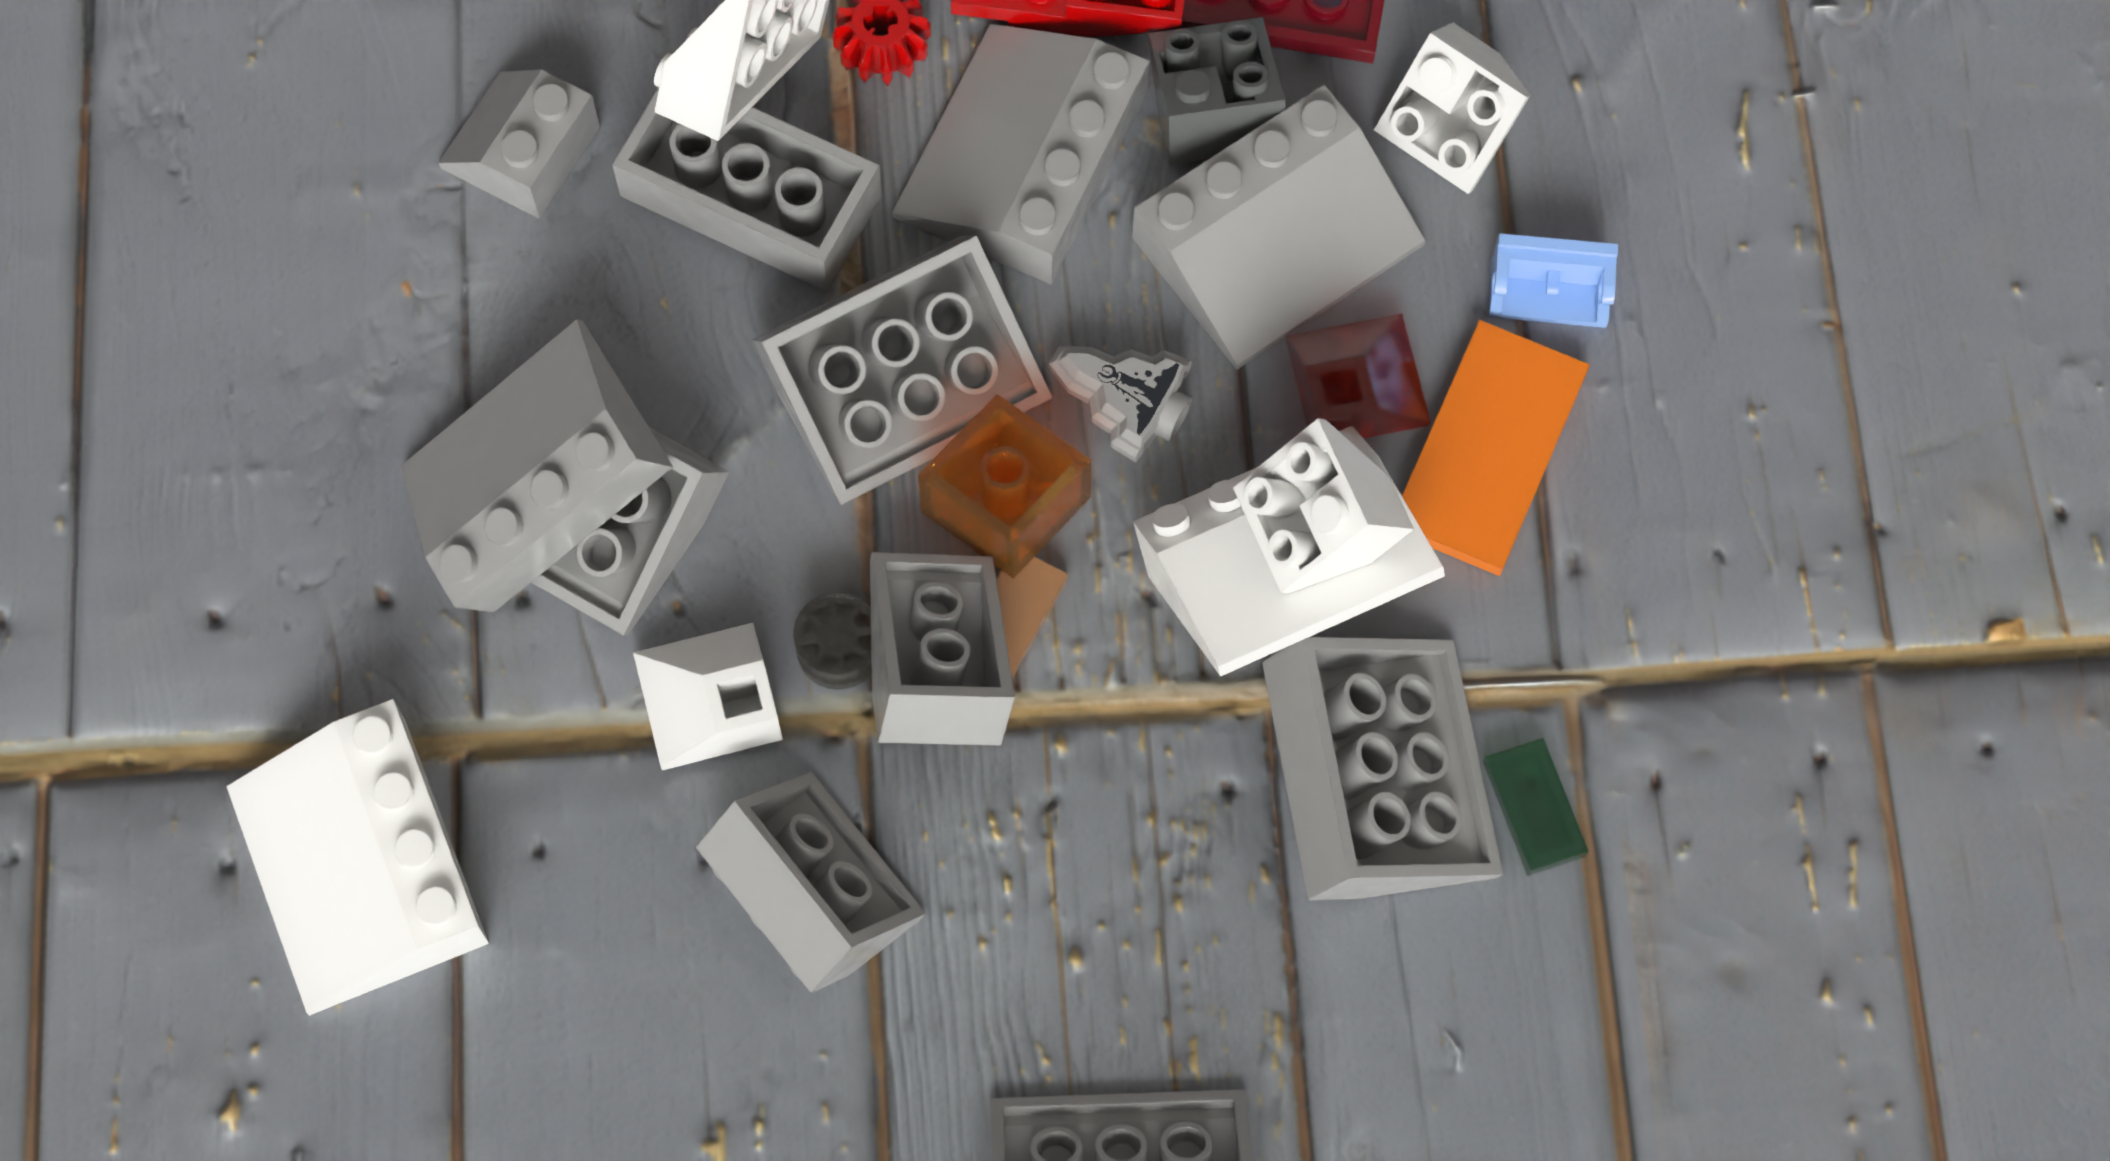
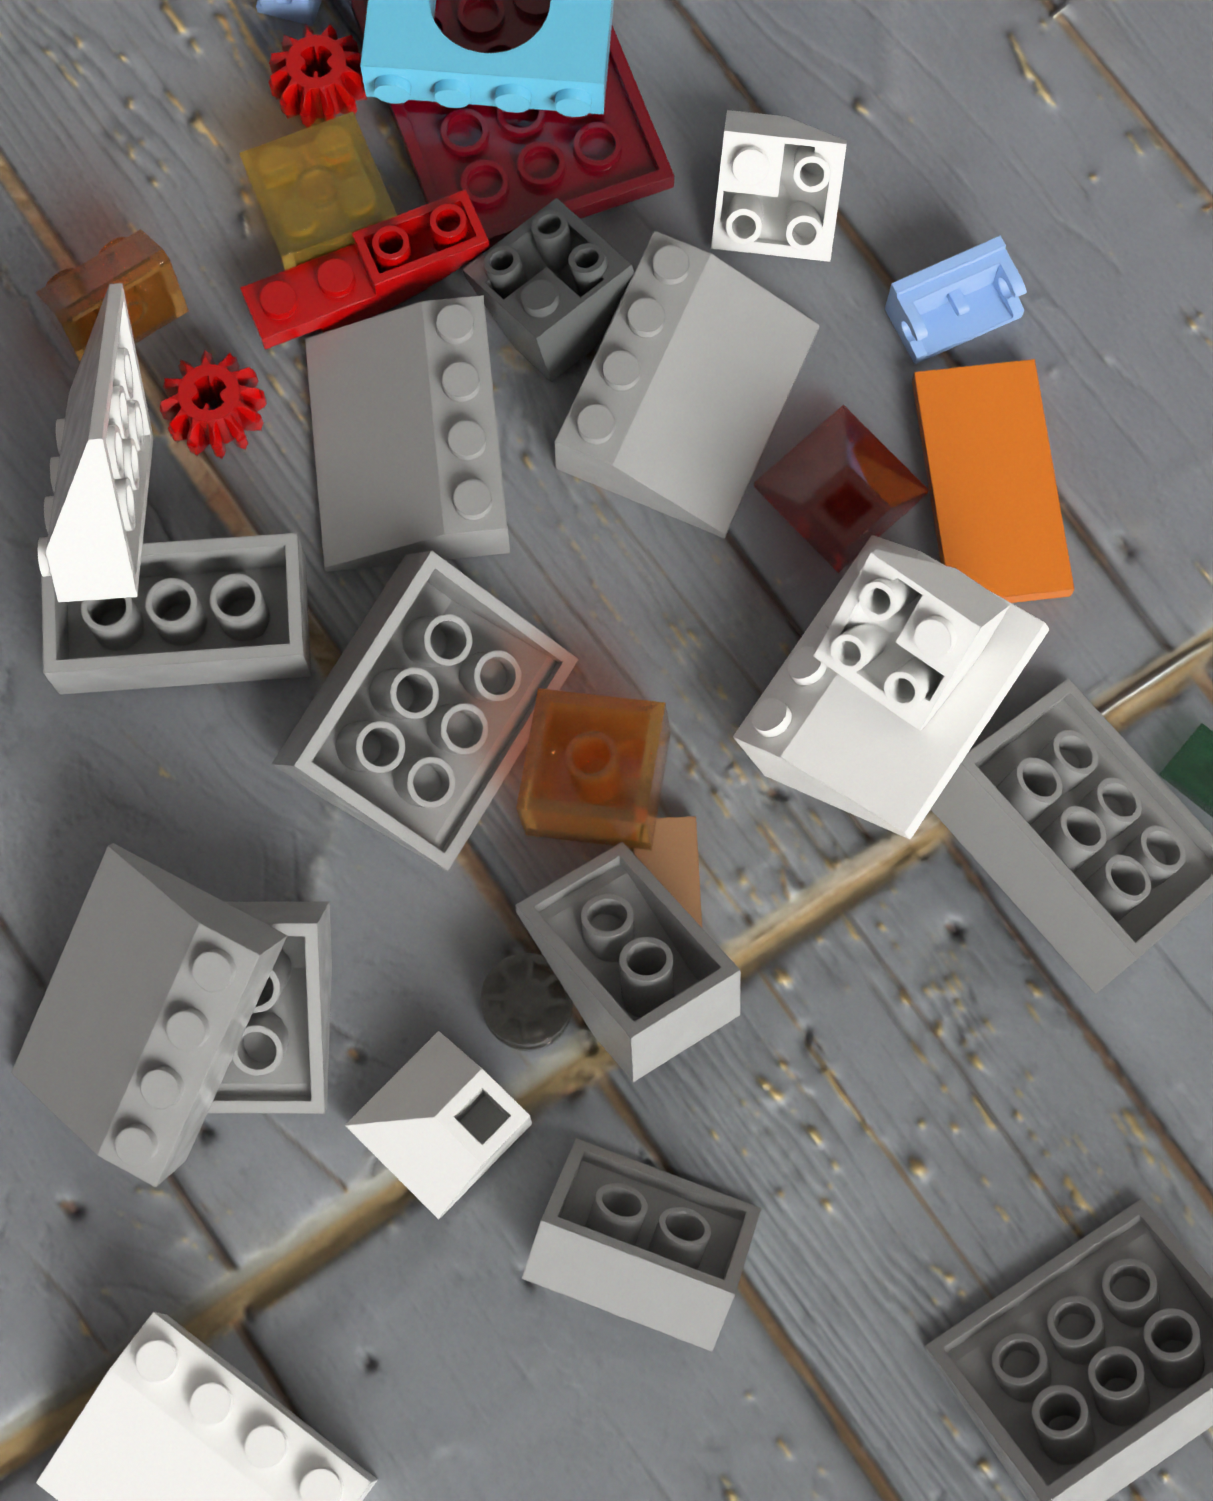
camera: 30 degrees left, 5 degrees up
light grey rock [1049,346,1192,463] -> none

